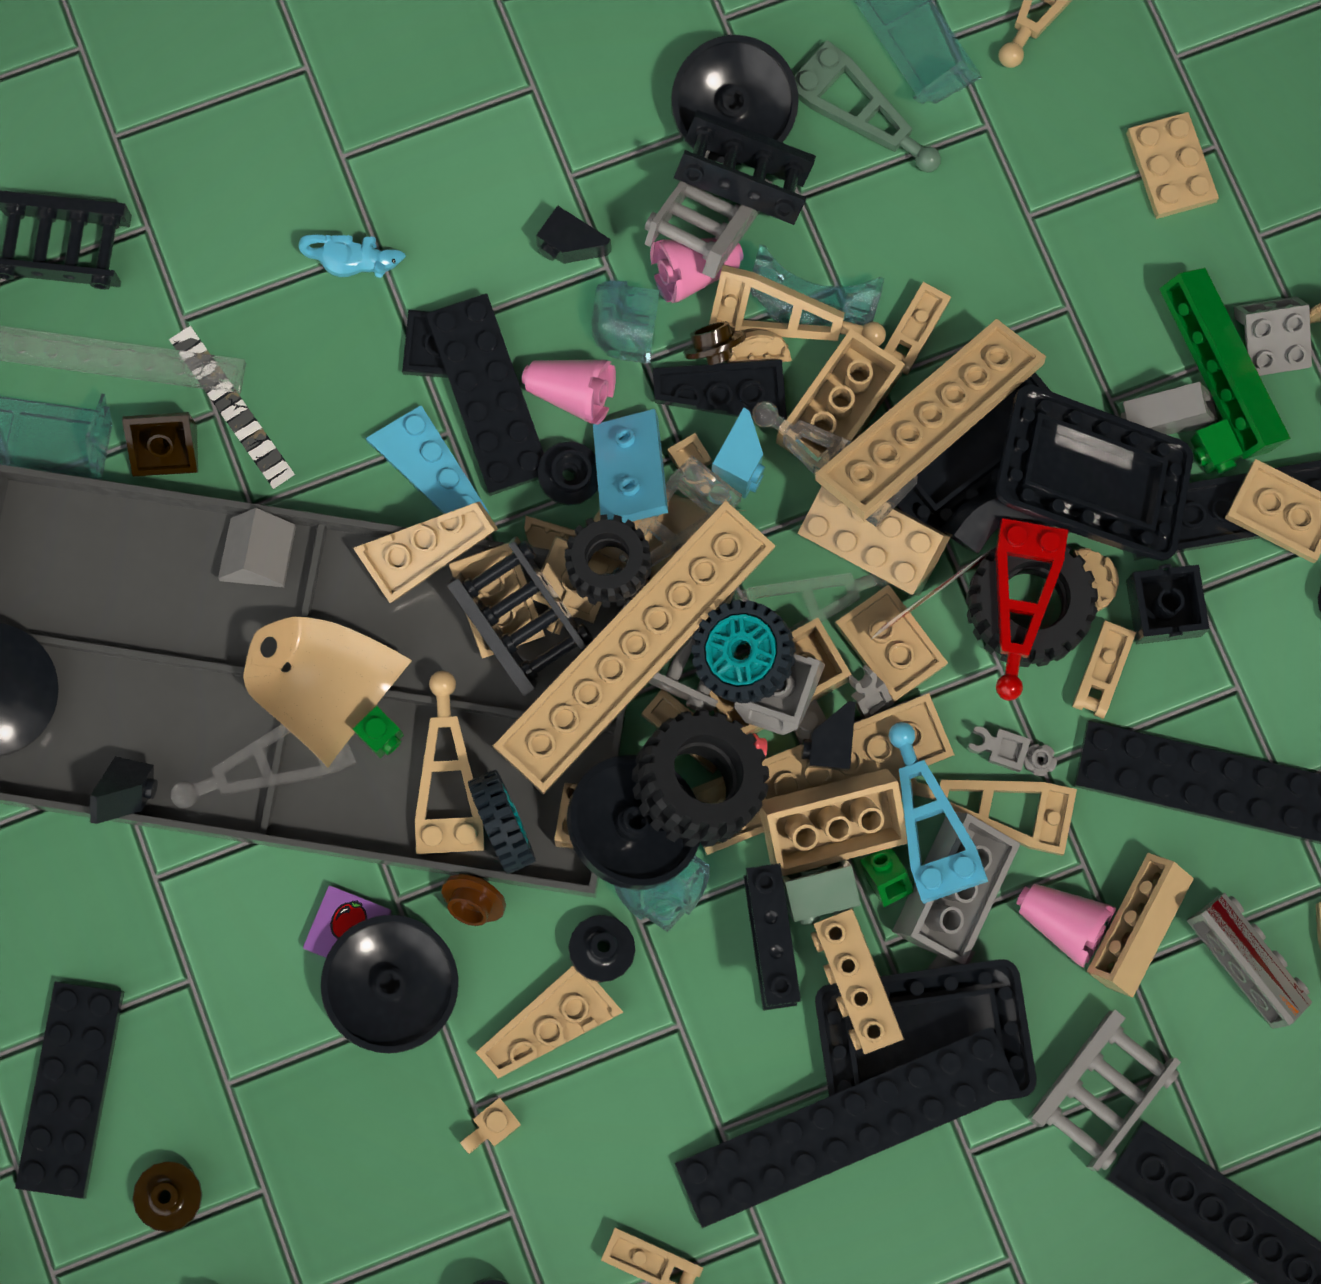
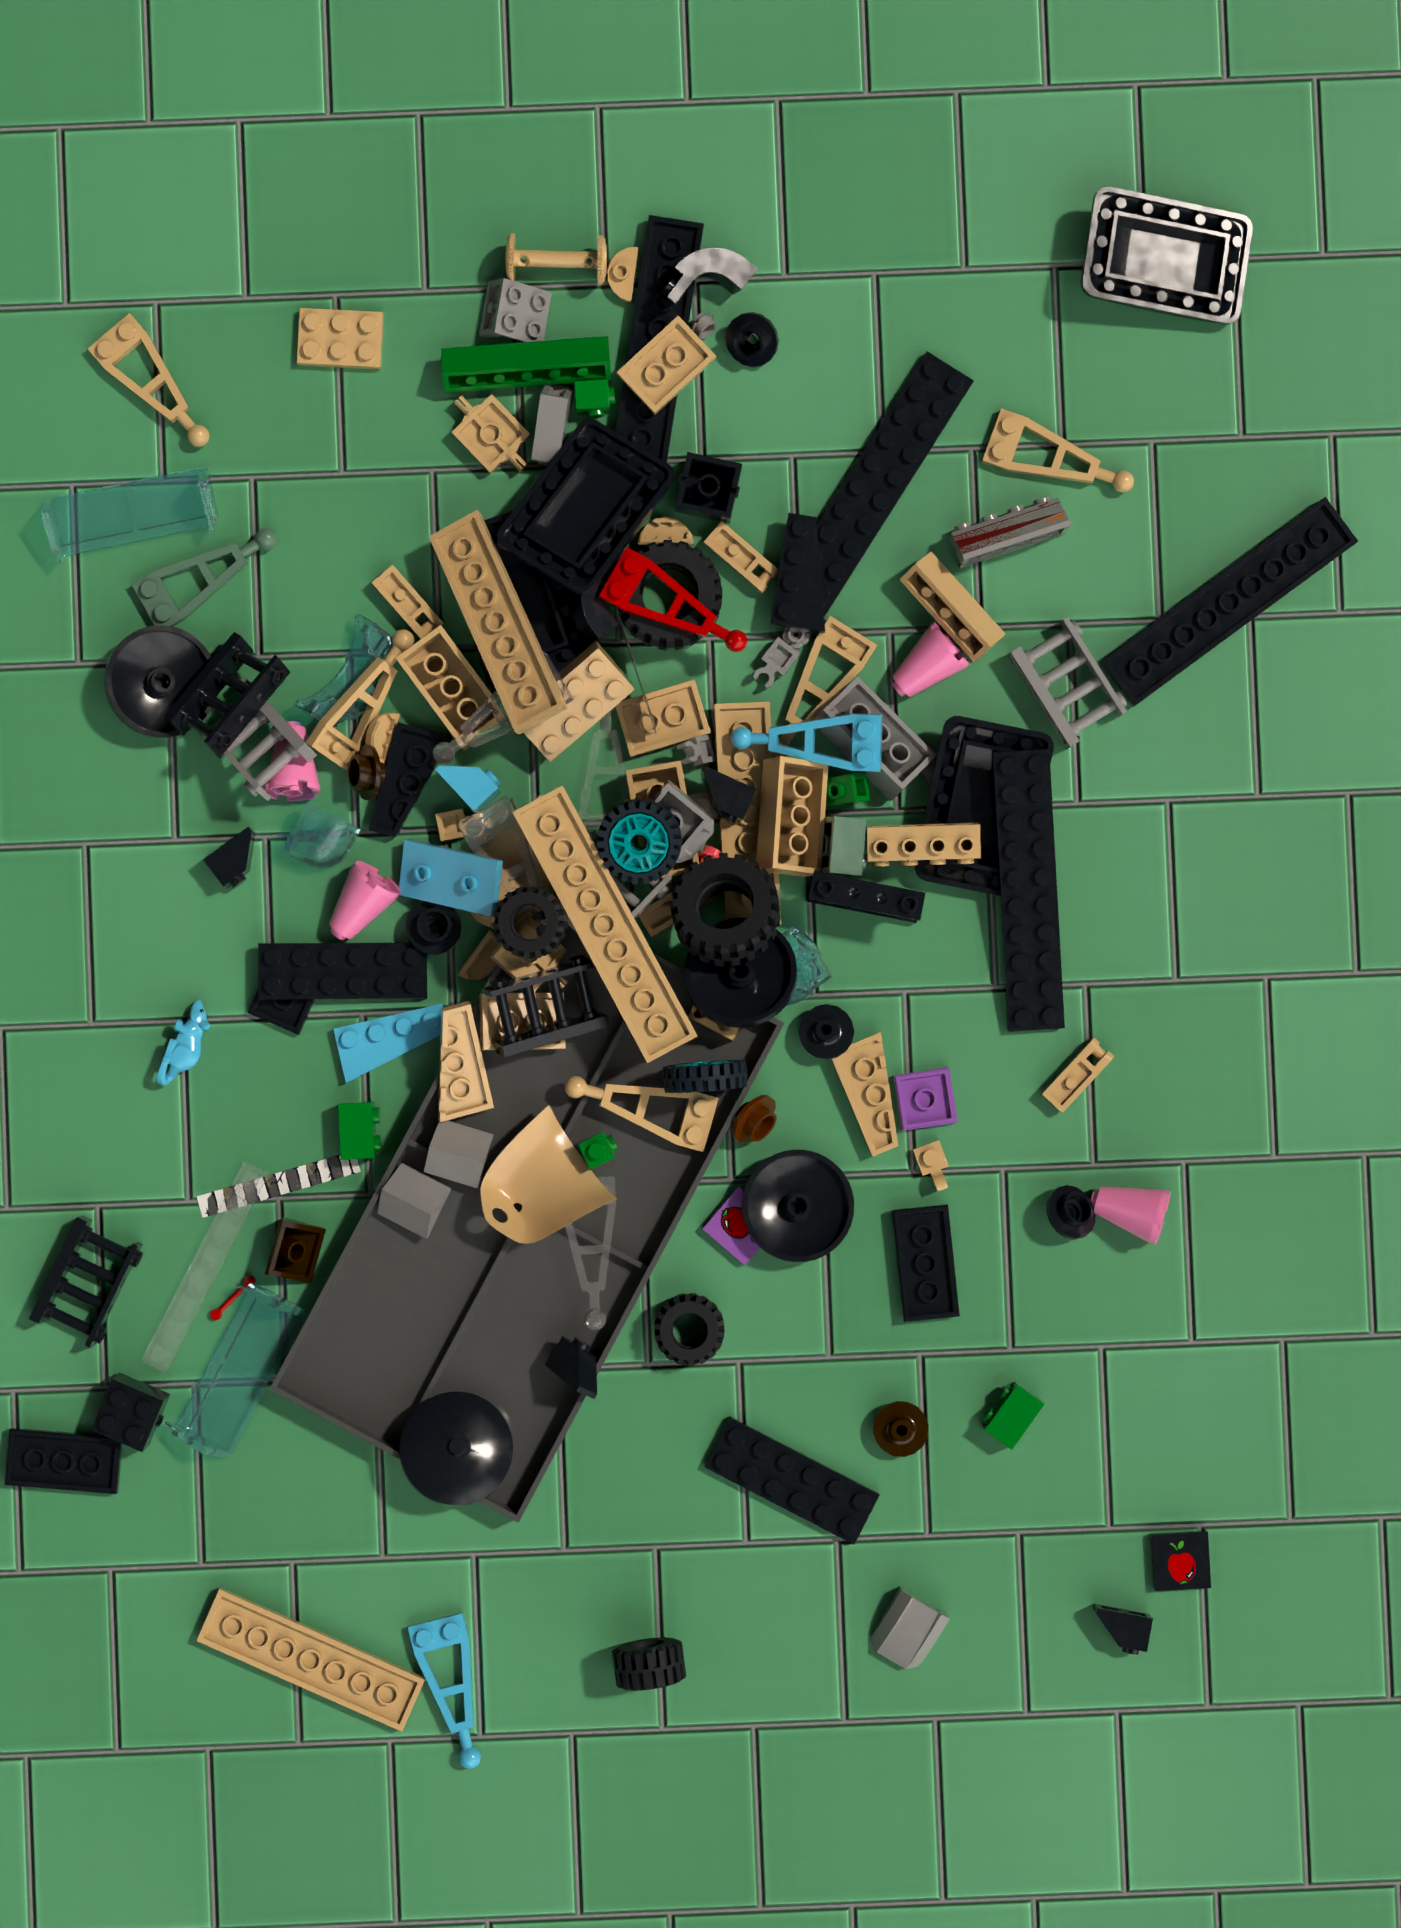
camera: 70 degrees left, 10 degrees up
none -> red hinge [210,1276,255,1320]
none -> green brick [338,1102,382,1160]
none -> light grey slope [424,1120,494,1188]
none -> tan plate [451,394,531,474]
none -> black tyre [654,1293,725,1366]
none -> black wing [770,513,825,633]
none -> black plate [892,1204,960,1322]
none -> medium lavender tile [893,1067,958,1131]

